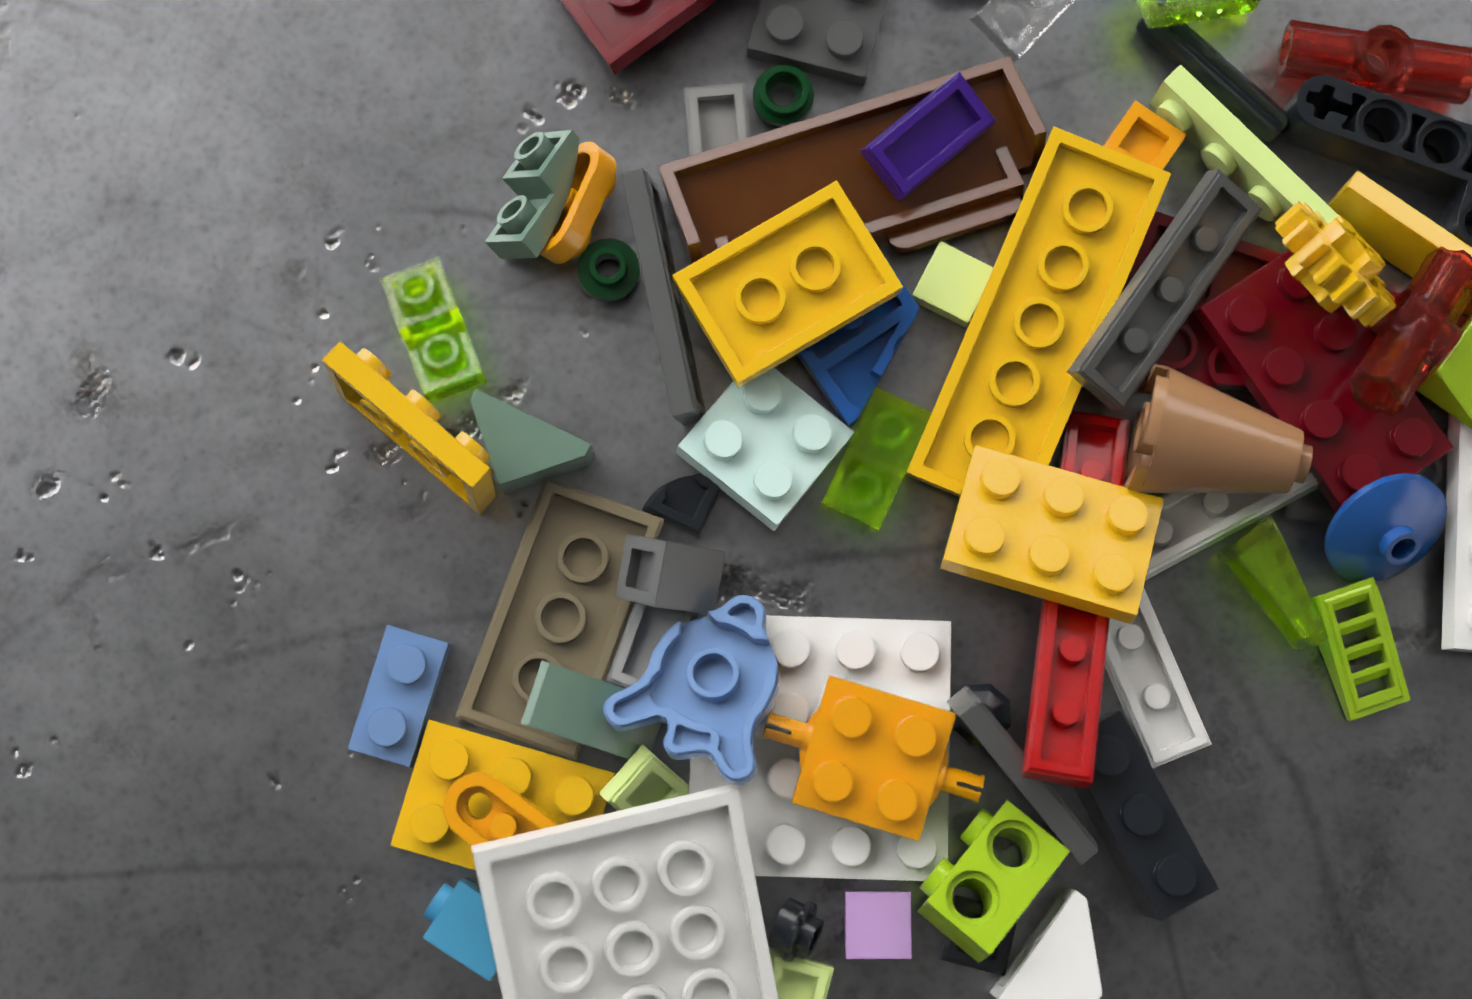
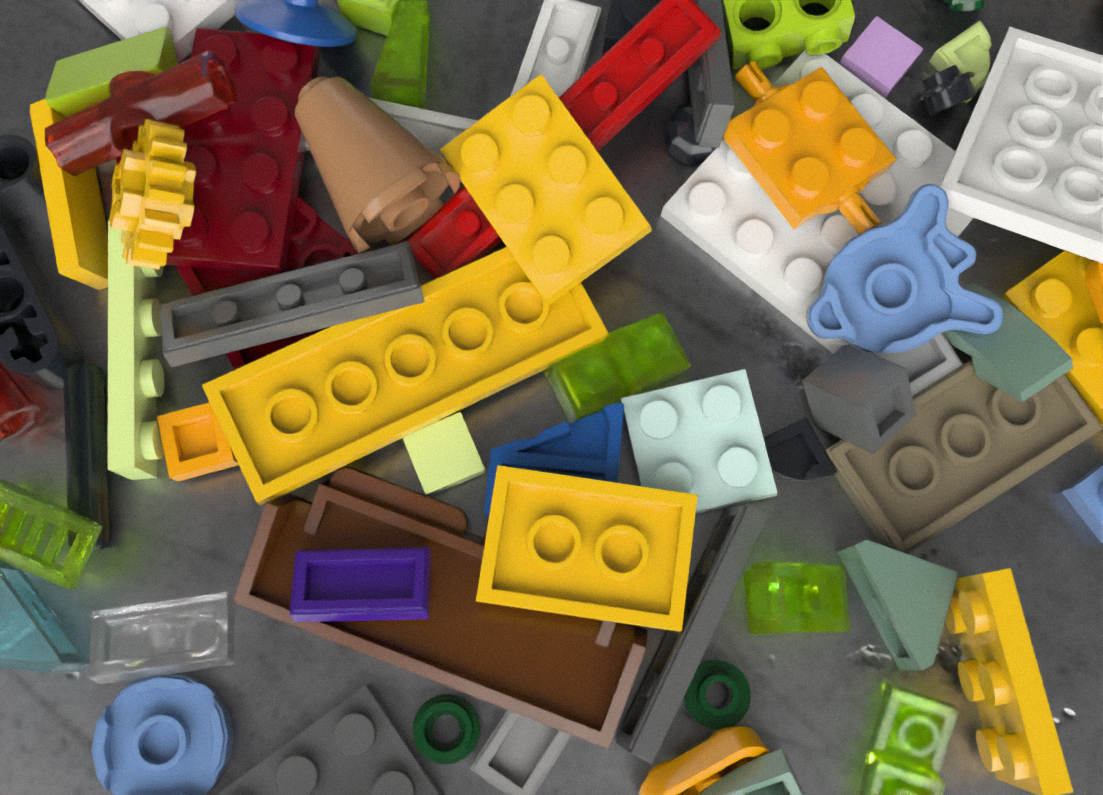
camera: 140 degrees left, 5 degrees down
yellowish green tile [599,744,689,811] -> none
none -> clear neon green slope [744,561,851,635]

